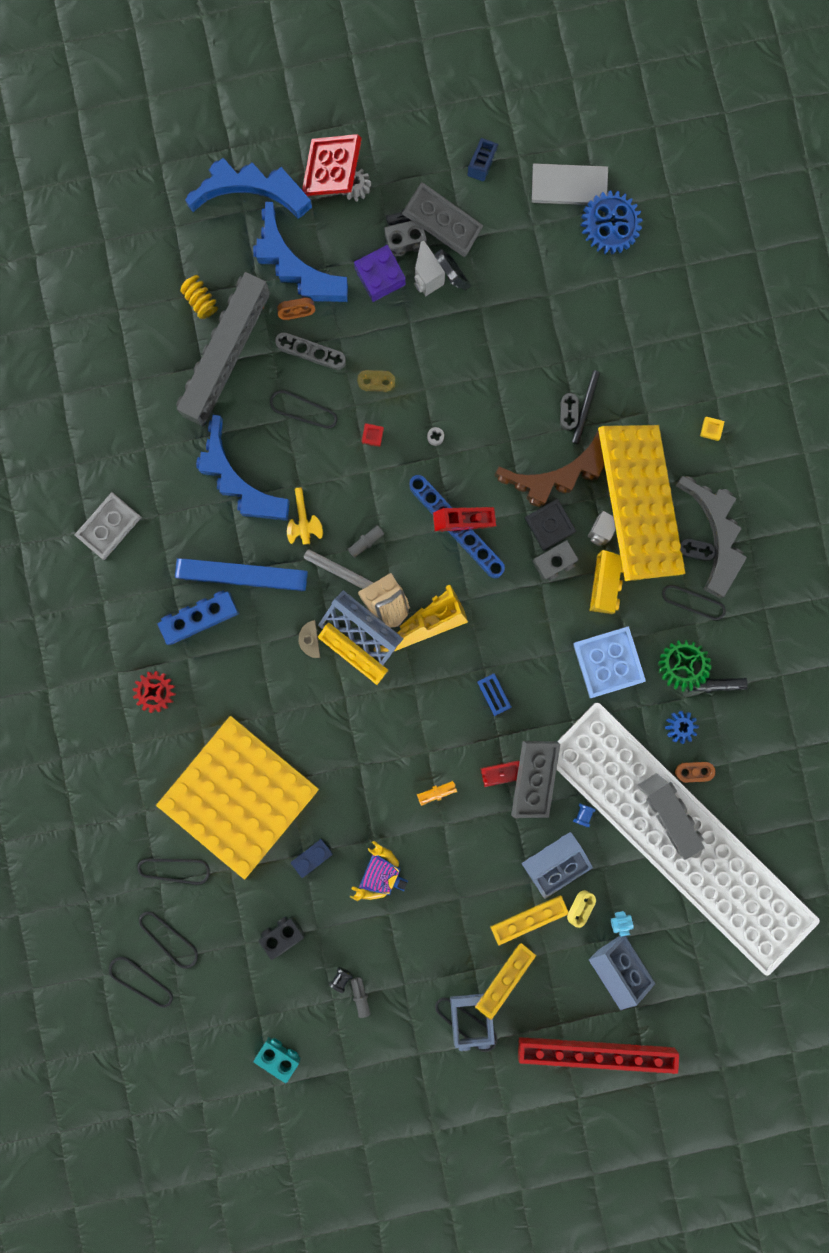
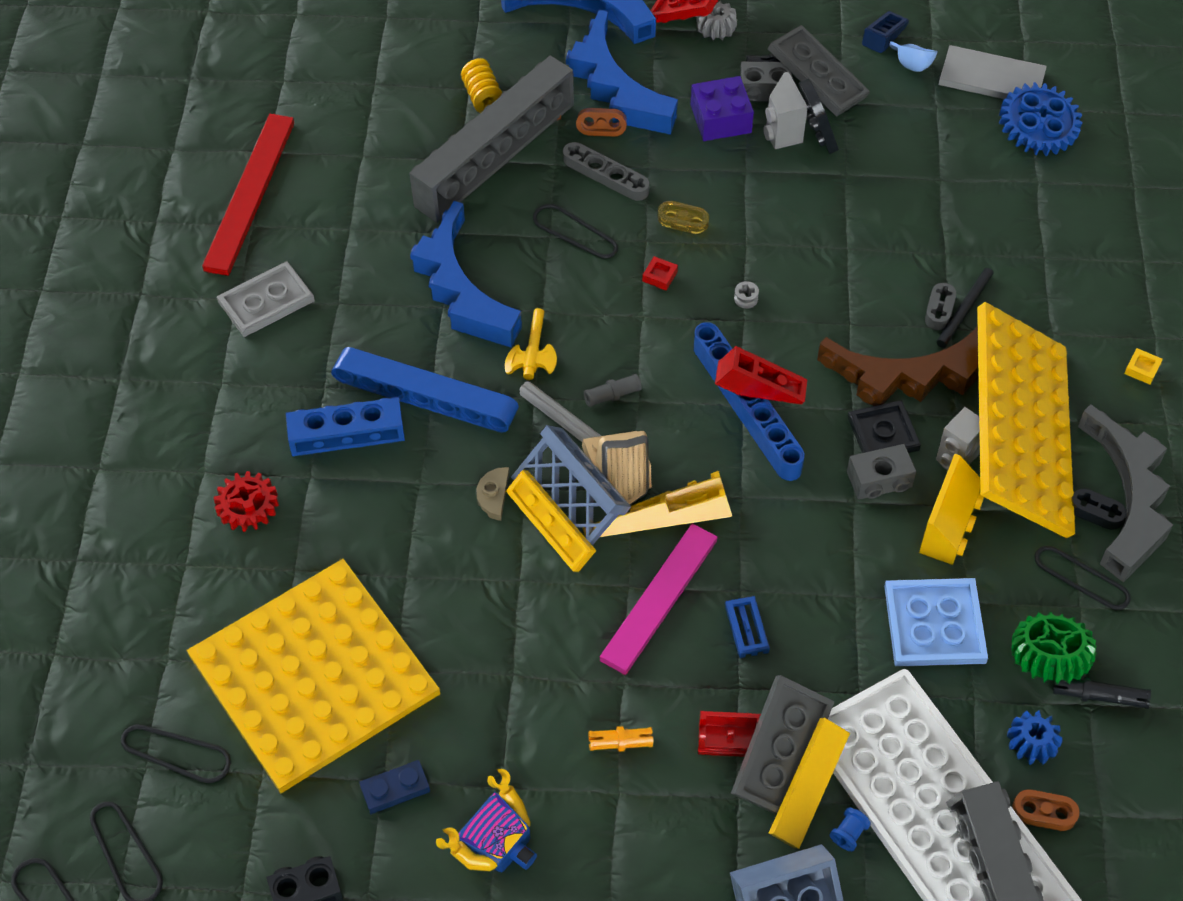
camera: 15 degrees right, 30 degrees down
none -> red tile [202,113,295,276]
none -> dark pink tile [600,523,717,675]
none -> yellow tile [769,718,850,849]
none -> light blue cap [889,41,937,72]

